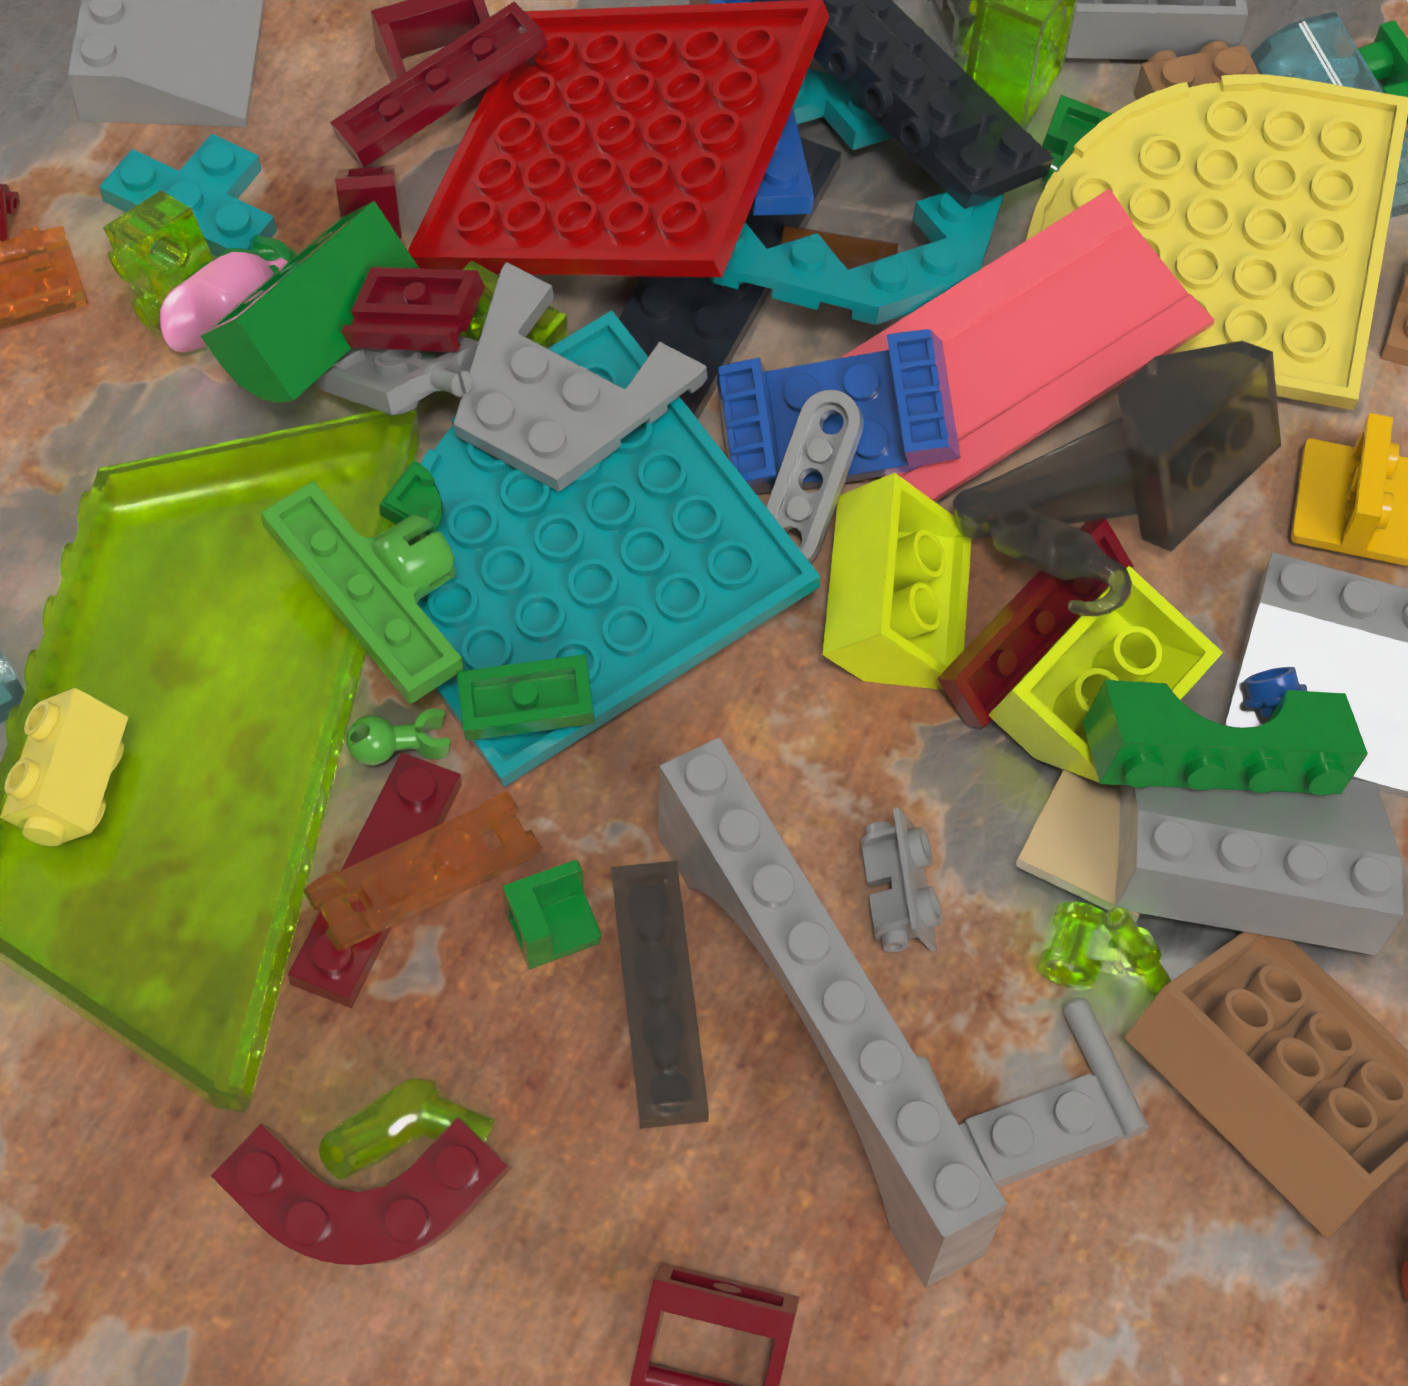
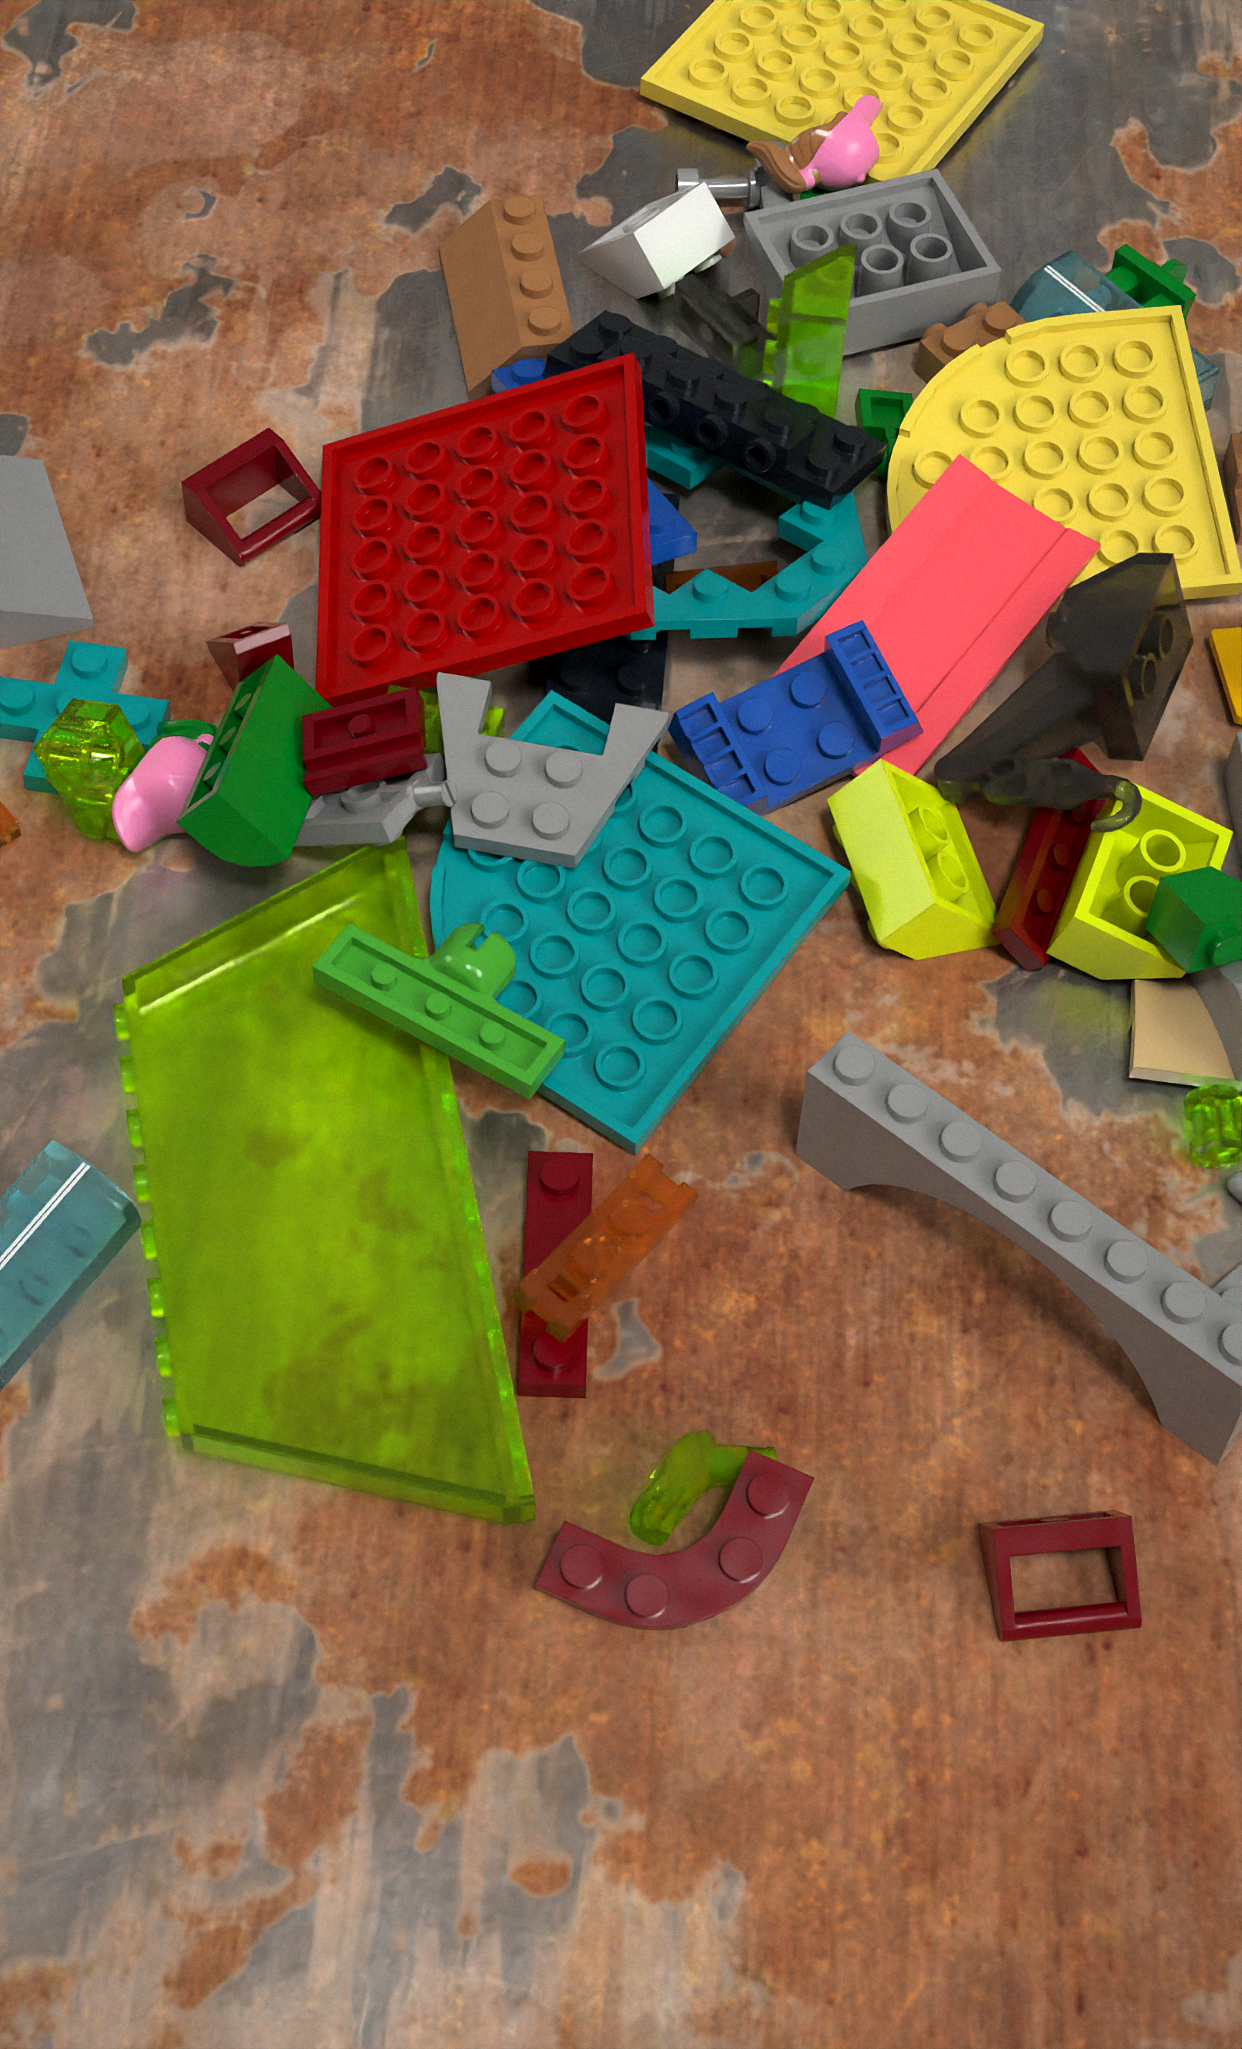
camera: 20 degrees left, 5 degrees down
light yellow brick [0,688,128,846] -> none
dark red plate [330,1,548,168] -> none
bright green arm [346,708,451,766] -> none
green tile [379,460,442,535] -> none
green plate [457,654,595,741] -> none
green panel [503,860,601,970] -> none
clear smoke plate [611,861,709,1129] -> none
light grey plate [767,390,864,563] -> none
light grey hinge [861,807,942,953] -> none

